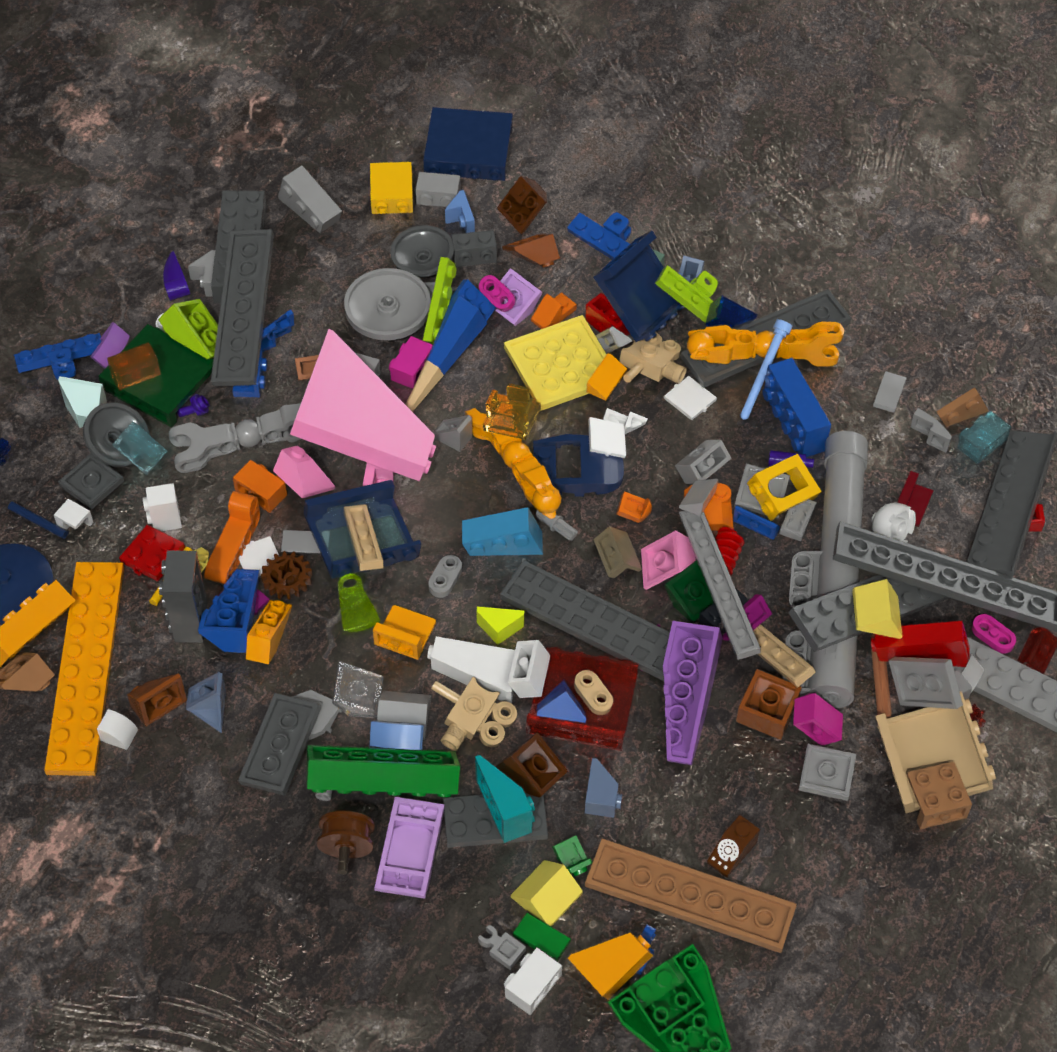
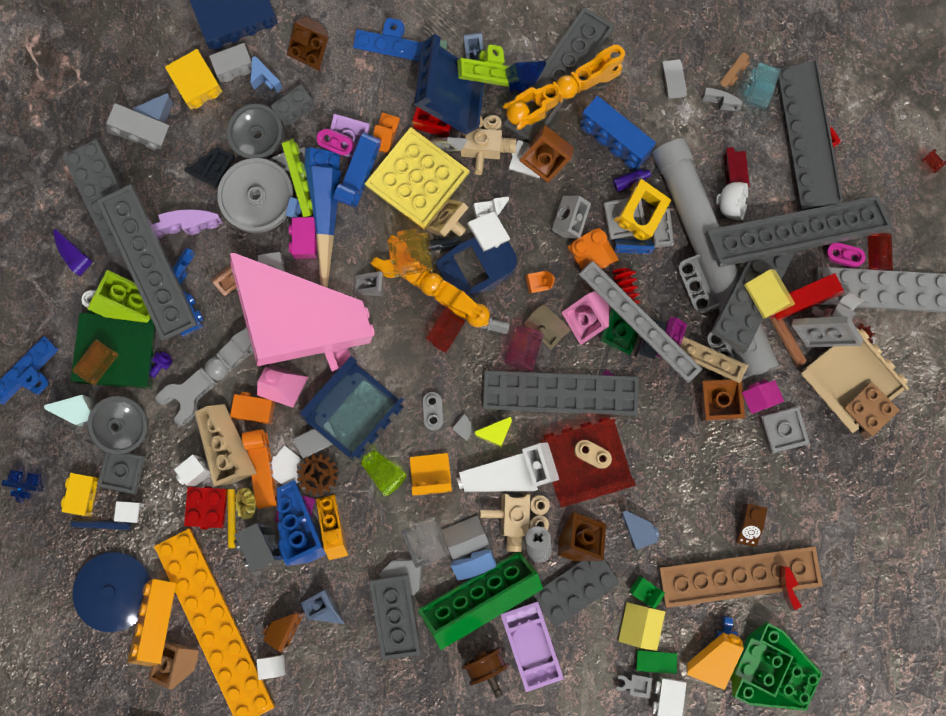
camera: 25 degrees left, 25 degrees up
medium lavender slope [90,322,130,369] -> none
clear light blue brick [112,421,167,475] -> none
light grey slope [188,250,215,297] -> none
tan tile [344,504,383,571] -> none
dark azure wedge [462,507,543,556] -> none
teal slope [475,755,535,843] -> none
dark orange slope [502,233,560,267] -> none
slope [536,680,586,723] -> none
light orange slope [587,353,627,401] -> none
medium lavender wedge [663,621,723,765] -> none
light grey slope [679,479,719,516] -> none
light blue piece [740,319,793,420] -> none
none -> yellow brick [61,473,99,516]
none -> sand blue slope [133,93,173,123]
none -> lavender slope [152,210,223,239]
none -> black wing [184,147,235,189]
none -> tan wedge [195,404,257,487]
none -> medium blue tile [285,197,302,218]
none -> blue beam [333,133,382,208]
none -> black axle [422,235,460,253]
none -> tan tile [425,199,468,237]
none -> clear red panel [426,307,465,353]
none -> light grey tile [452,414,471,441]
none -> clear pink brick [504,326,544,371]
none -> dark orange slope [519,125,574,182]
none -> light grey piece [525,526,552,563]
none -> red slope [780,566,802,610]

